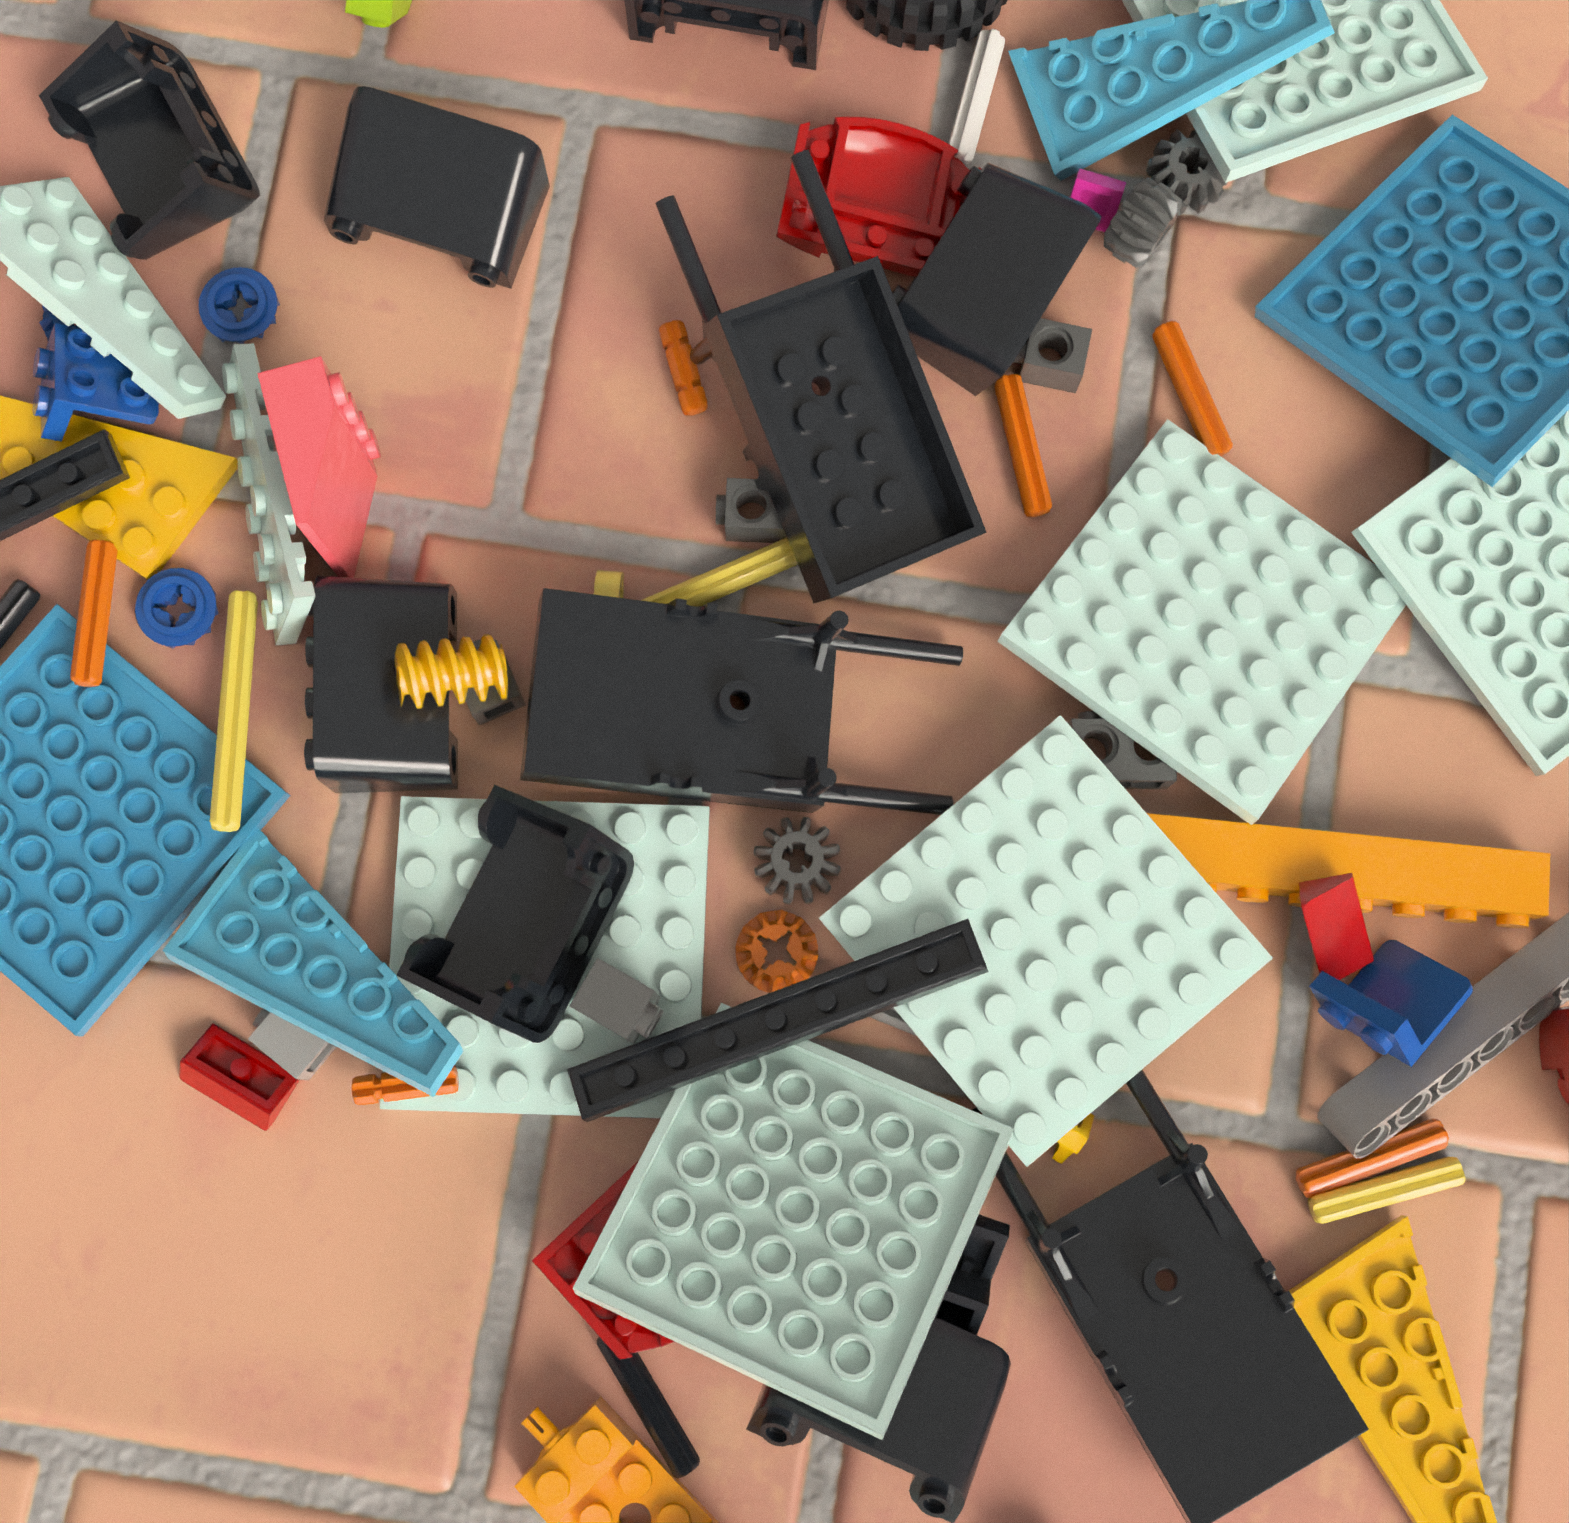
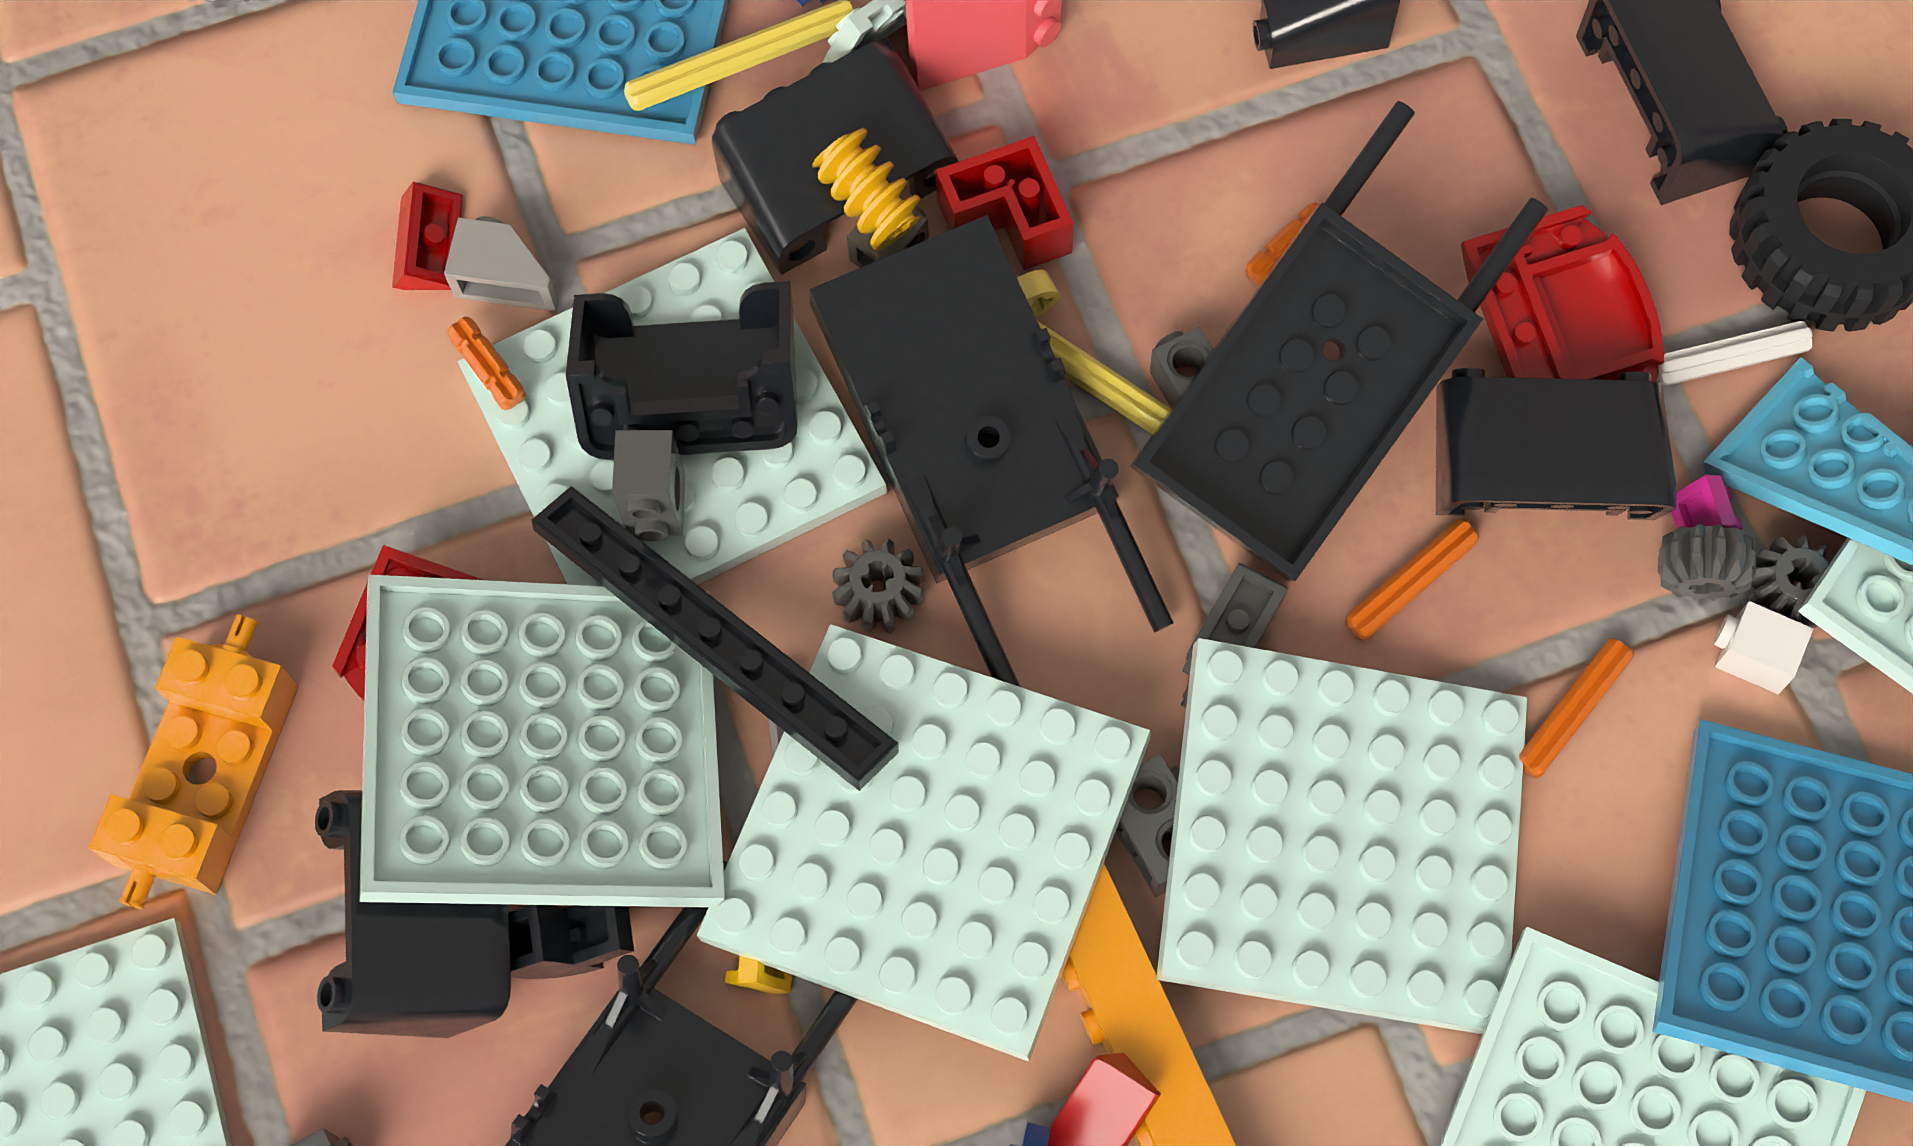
camera: 65 degrees right, 10 degrees down
medium azure wing [162,829,463,1097] -> none
black axle [597,1337,700,1478] -> none
orange gear [735,909,818,993] -> none
dark grey brick [1013,318,1092,393] -> none
none -> red brick [935,136,1074,270]
none -> dark grey hinge [1181,562,1288,708]
none -> white brick [1714,601,1813,694]

